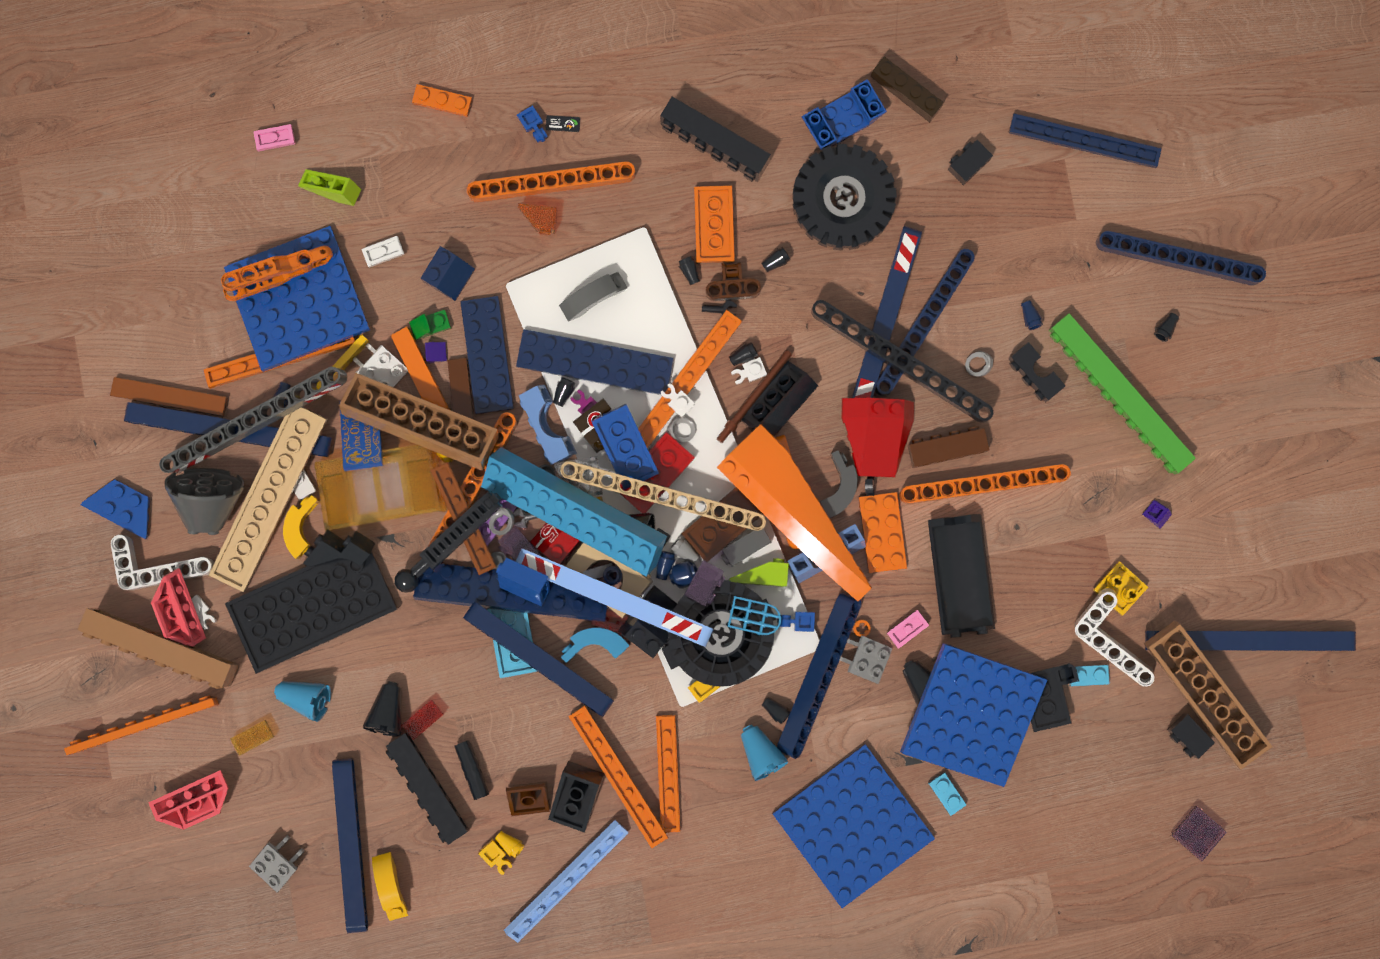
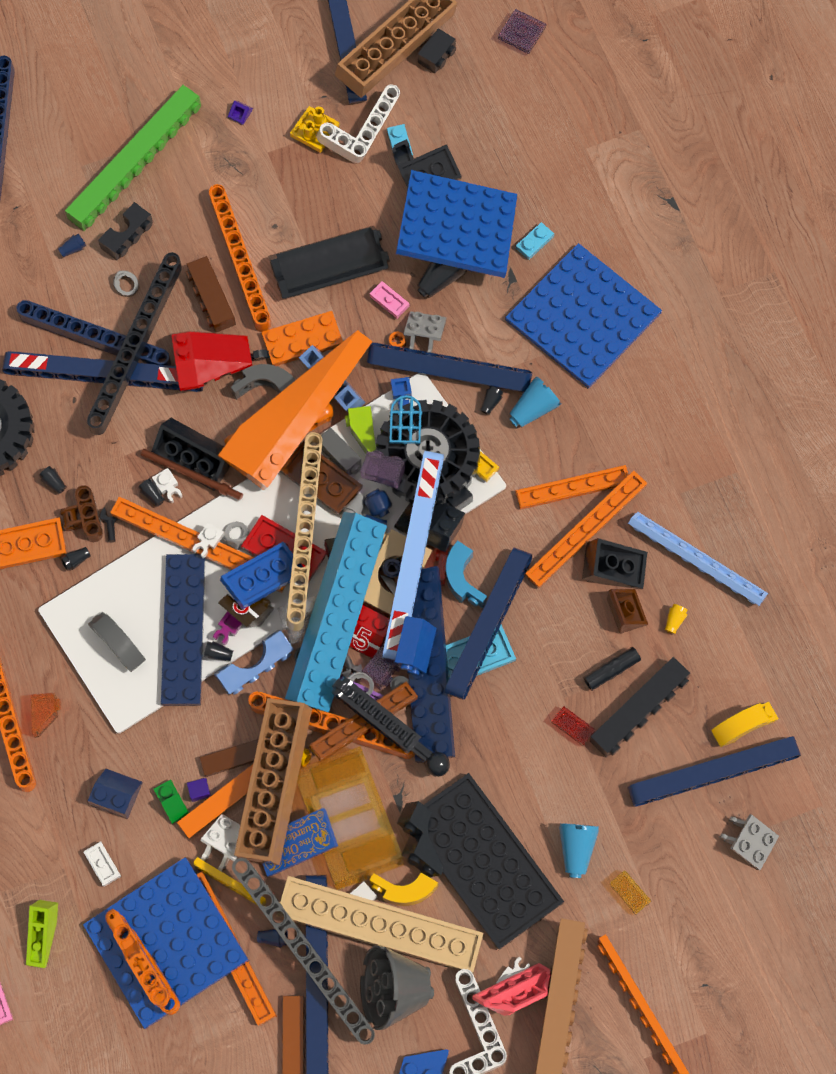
camera: 100 degrees left, 15 degrees down
coral wedge [148,770,229,830] -> none
black cone [363,681,402,737] -> none
dark blue plate [460,296,514,415] -> none
yellow plate [478,839,512,875] -> none
black cone [1154,313,1179,342] -> none

